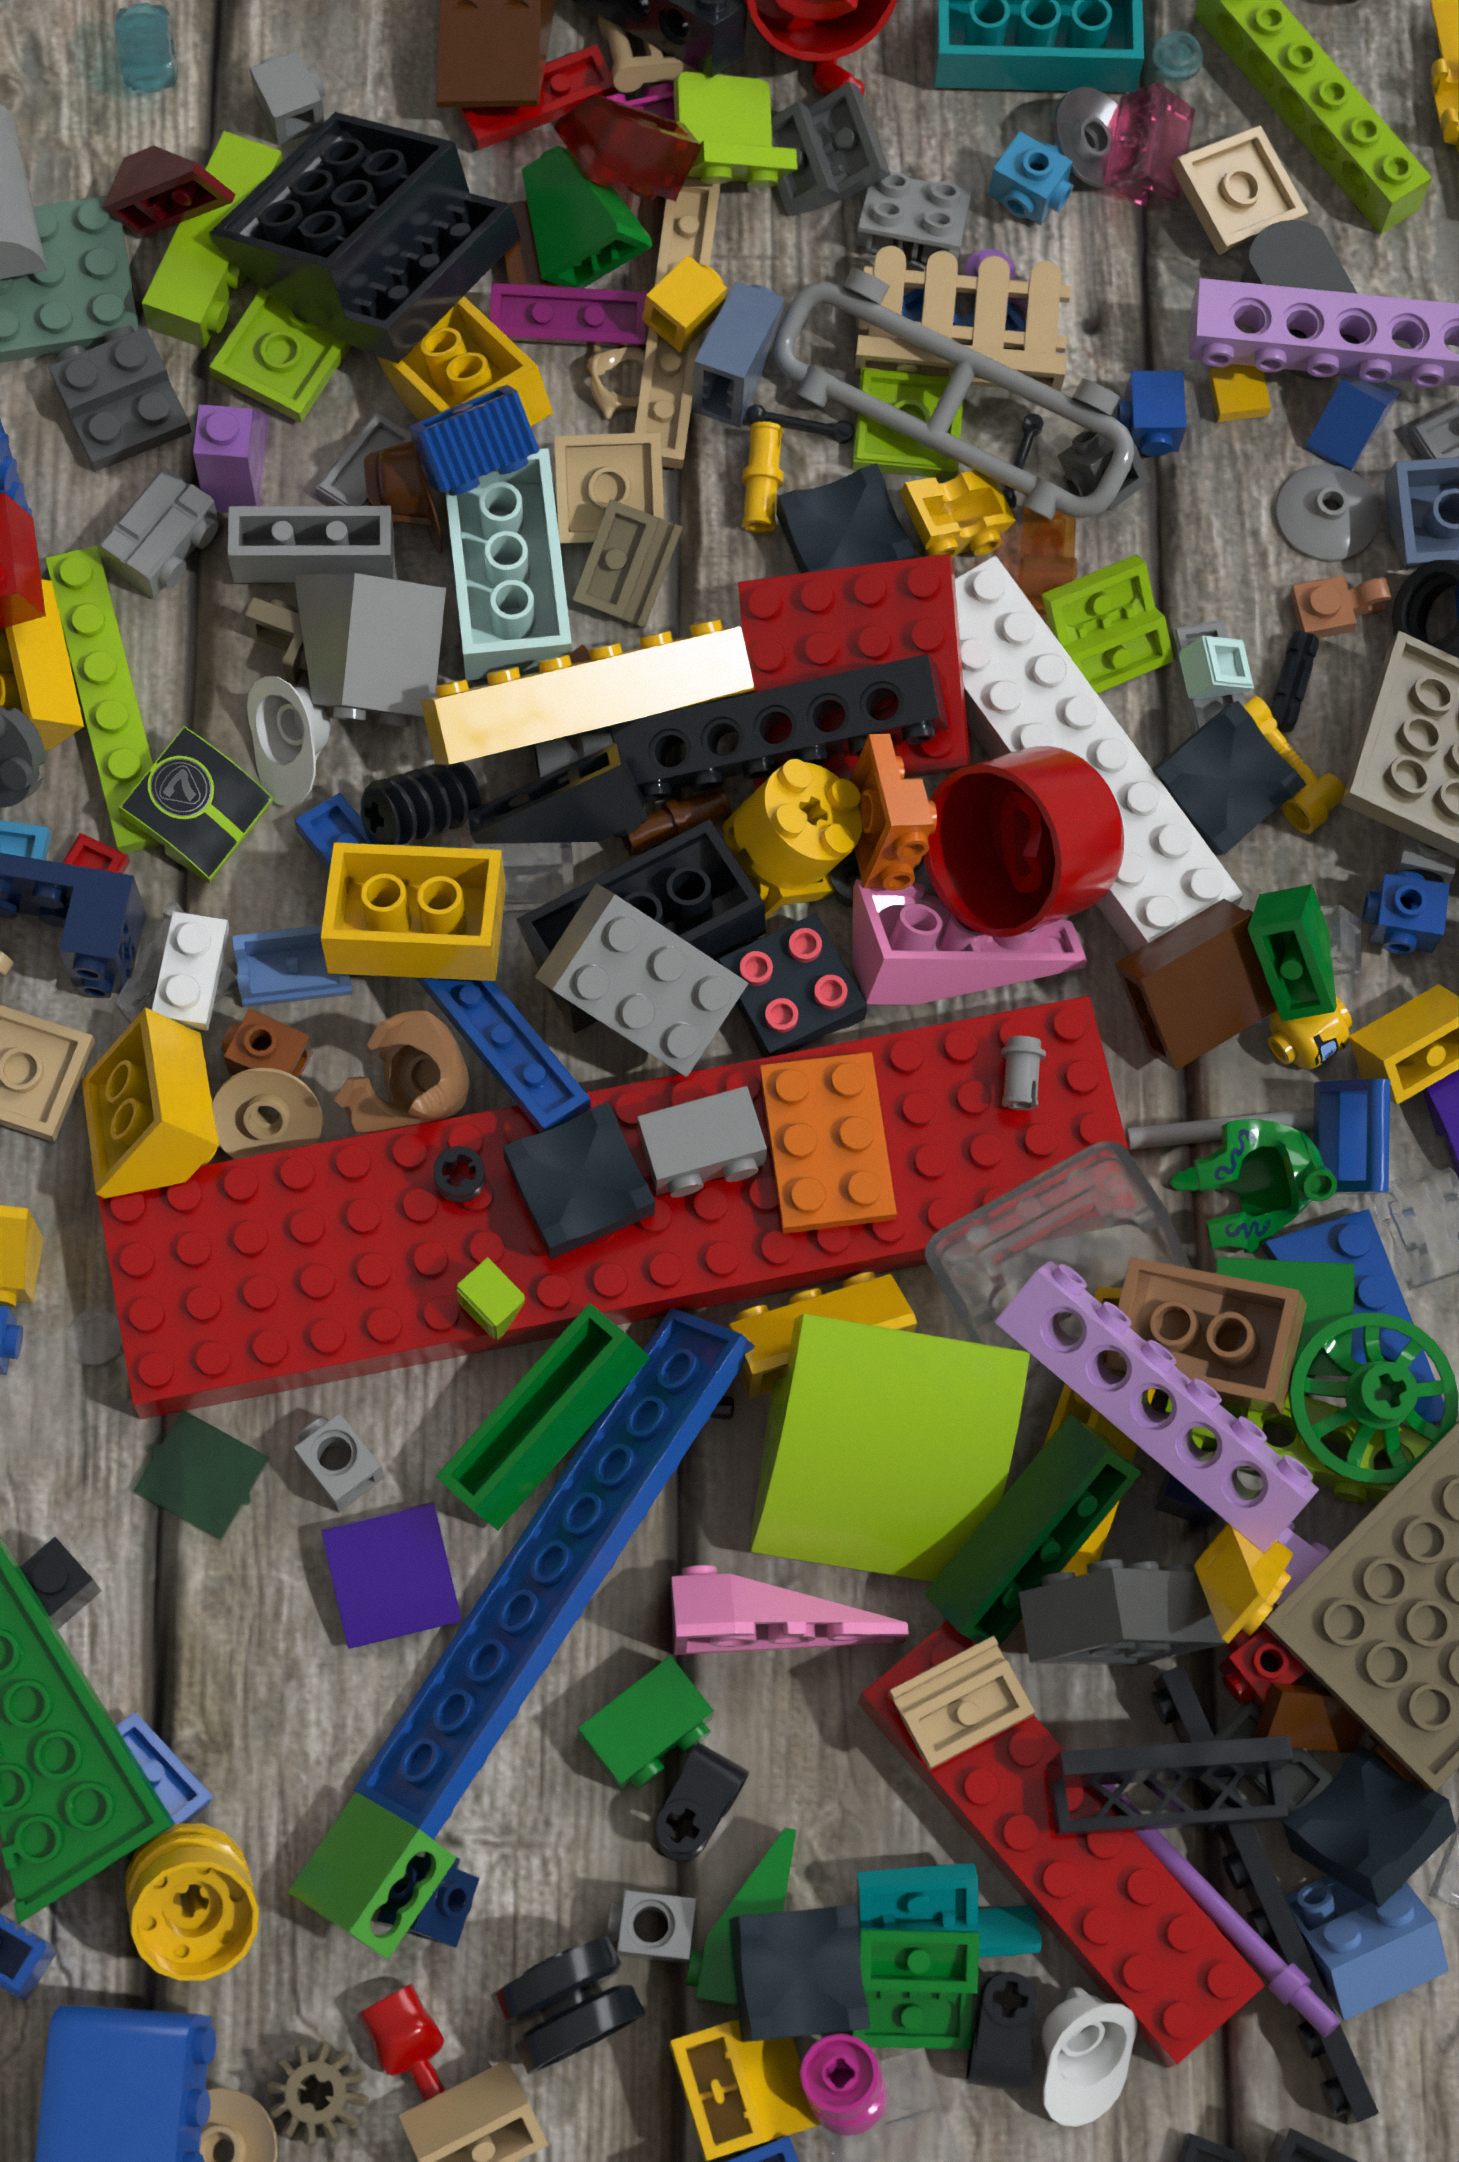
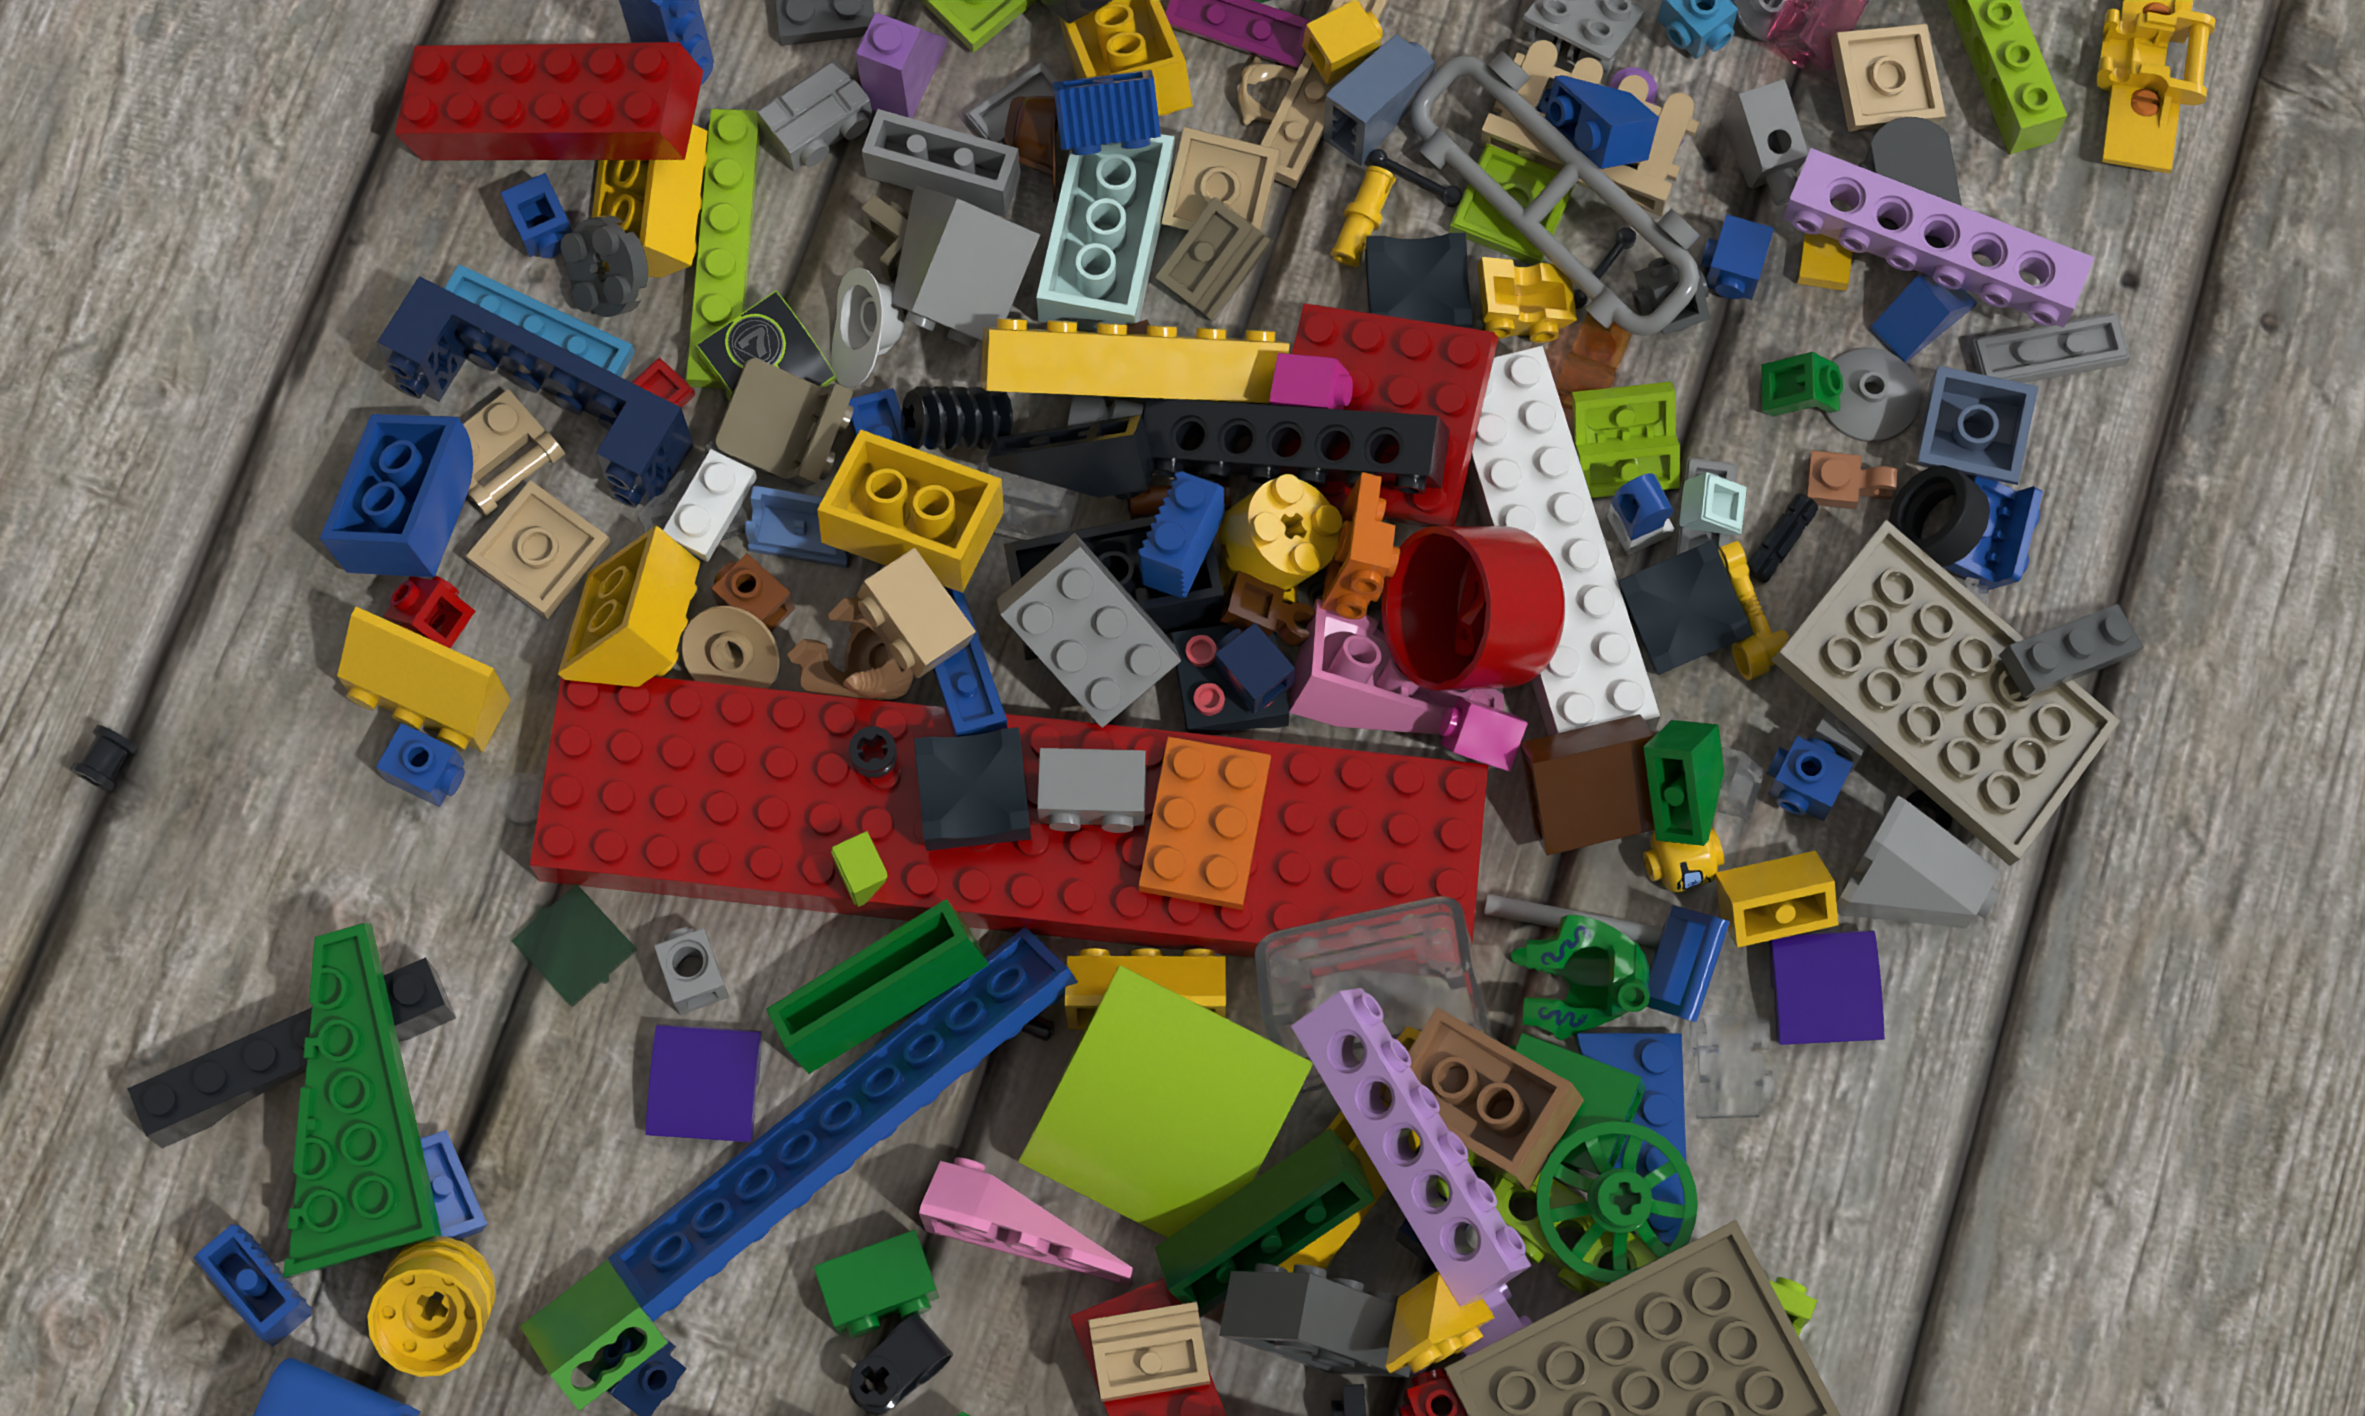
camera: 25 degrees right, 0 degrees up
light grey pin [1001,1036,1046,1110] -> none
none -> dark tan bracket [713,358,854,488]
none -> tan brick [857,548,976,678]
none -> blue brick [1138,471,1225,598]
none -> dark blue brick [1215,622,1295,715]
none -> reddish brown plate [1220,570,1315,646]
none -> dark pink brick [1269,353,1353,410]
none -> dark pink brick [1440,696,1528,771]
none -> blue slope [1545,75,1659,169]
none -> blue leg [1607,473,1674,556]
none -> light grey torso [1720,79,1808,206]
none -> green bracket [1761,352,1843,417]

